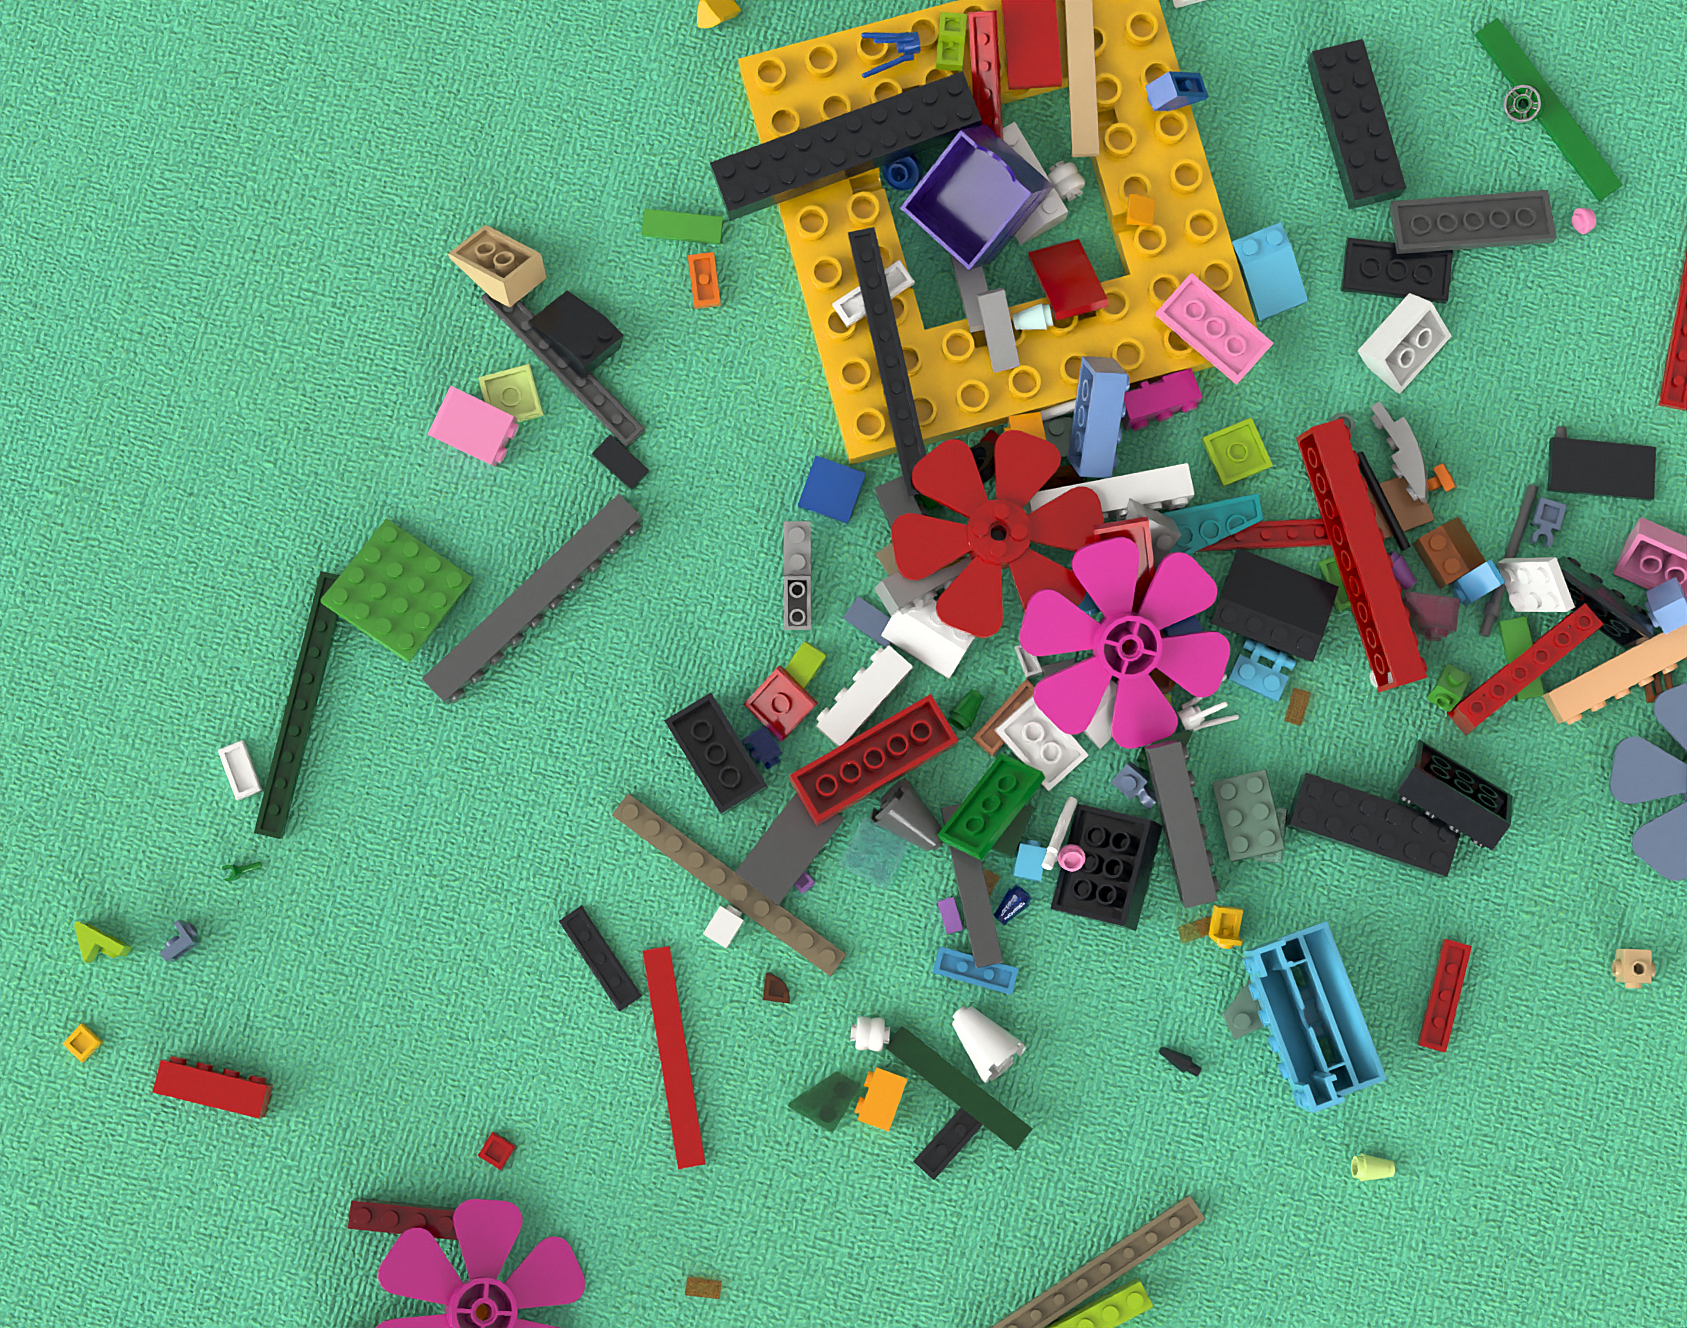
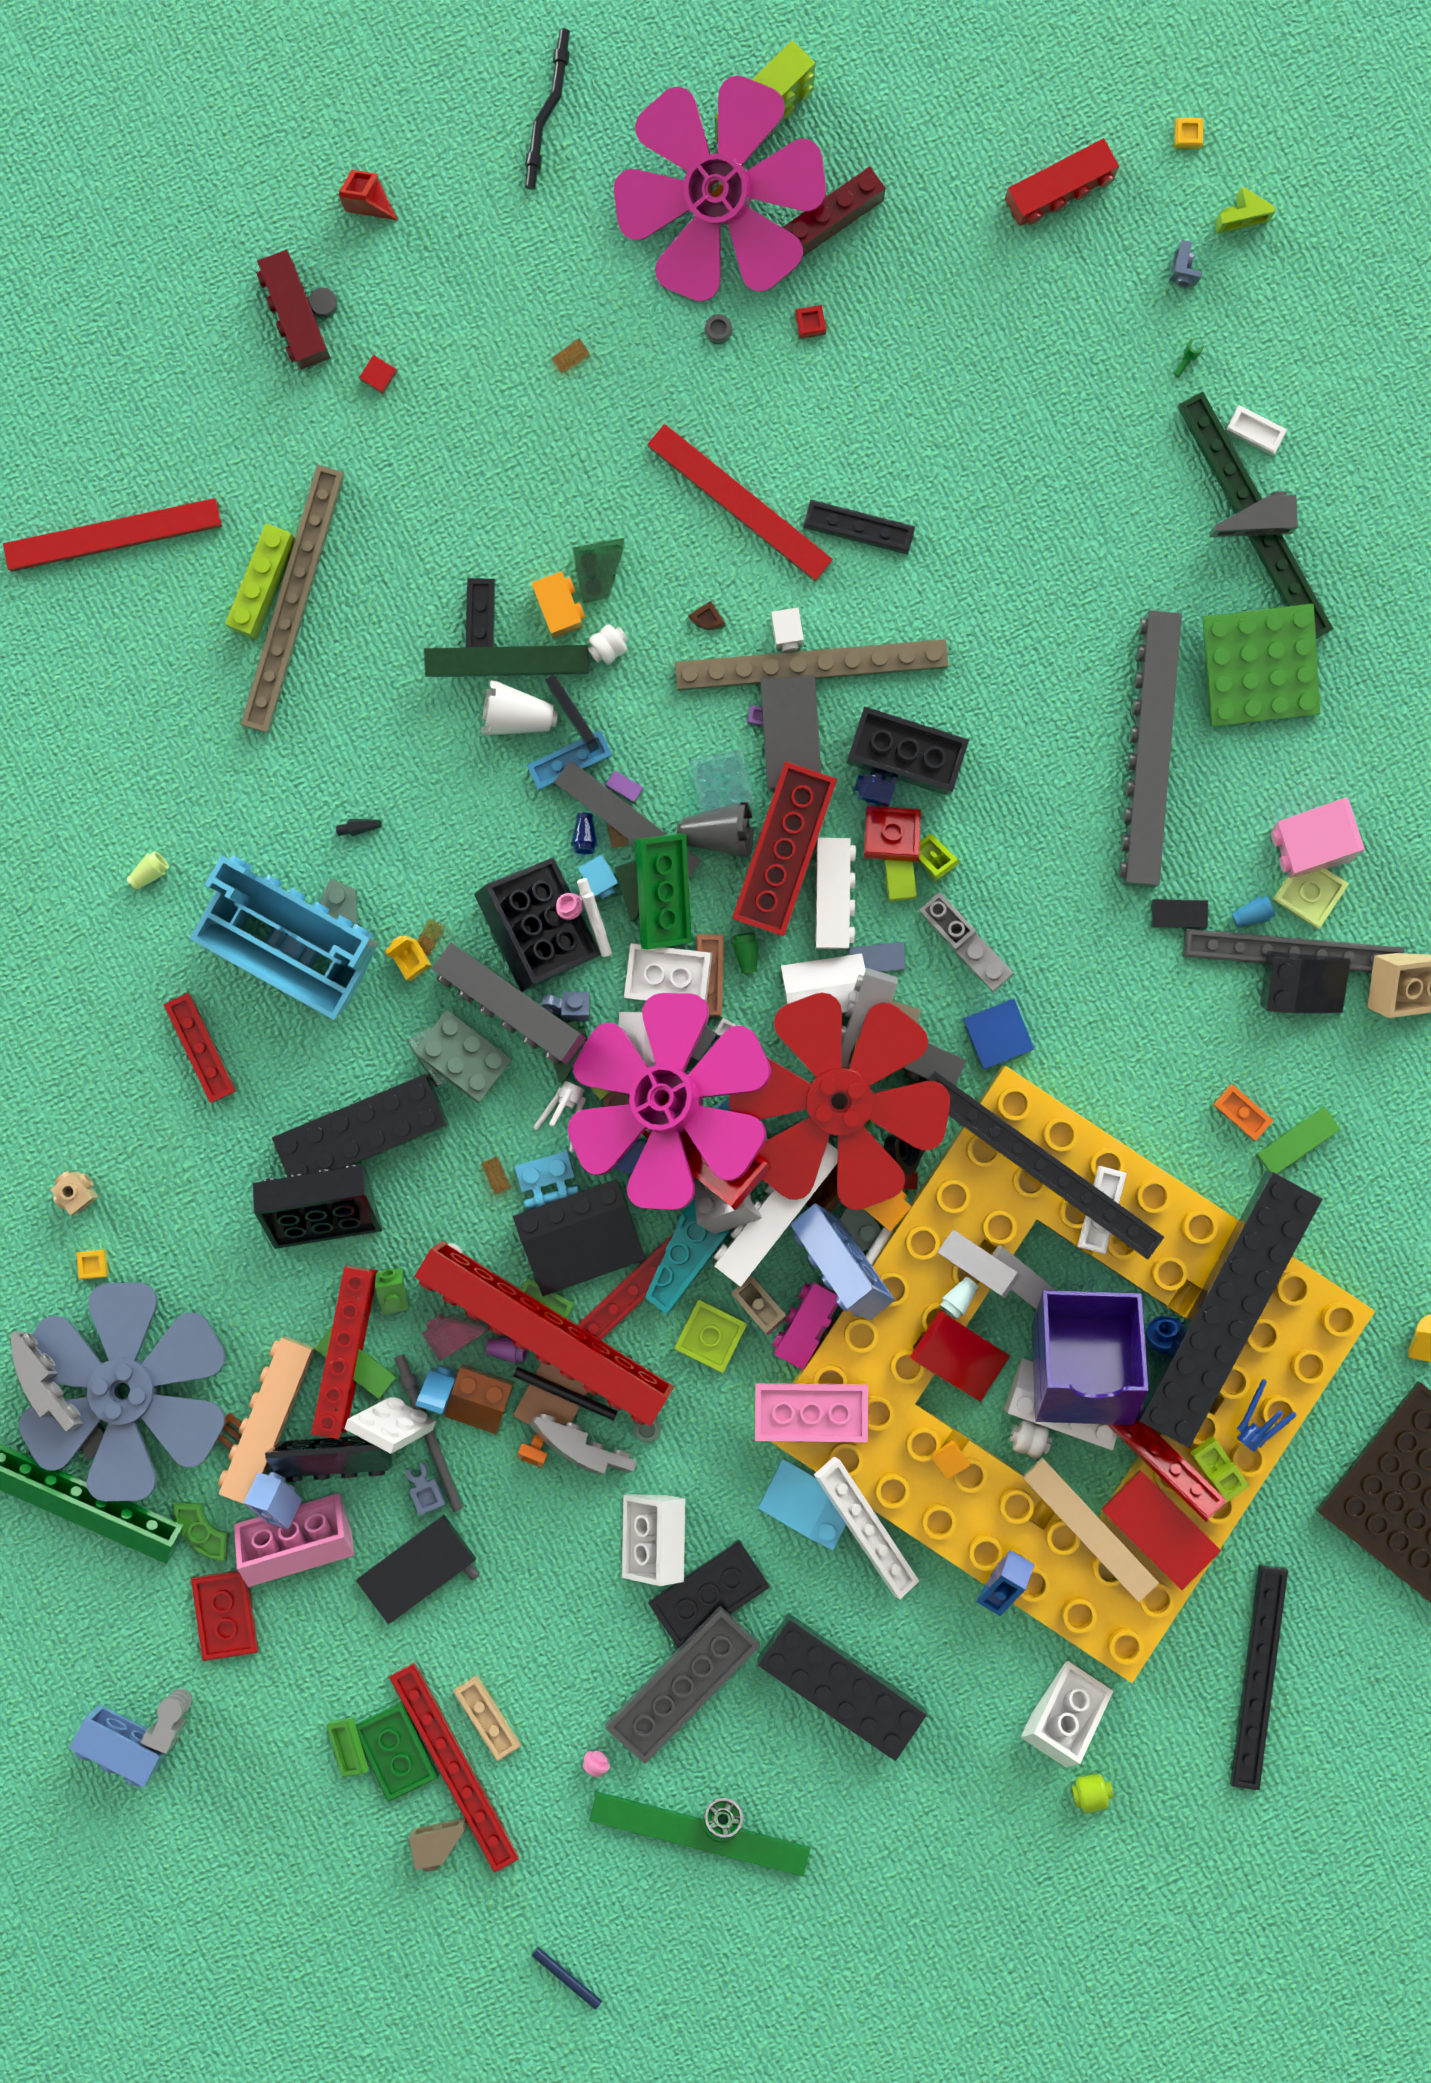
camera: 140 degrees right, 5 degrees up
none -> yellow tile [76,1249,108,1280]
none -> tan tile [453,1675,521,1762]
none -> black tile [545,675,599,753]
none -> dark grey tile [705,314,732,344]
none -> dark tan slope [731,1275,788,1335]
none -> white plate [814,1457,919,1599]
none -> lime slope [918,833,960,883]
none -> dark grey slope [1209,491,1298,537]
none -> dark azure cone [1231,896,1275,928]

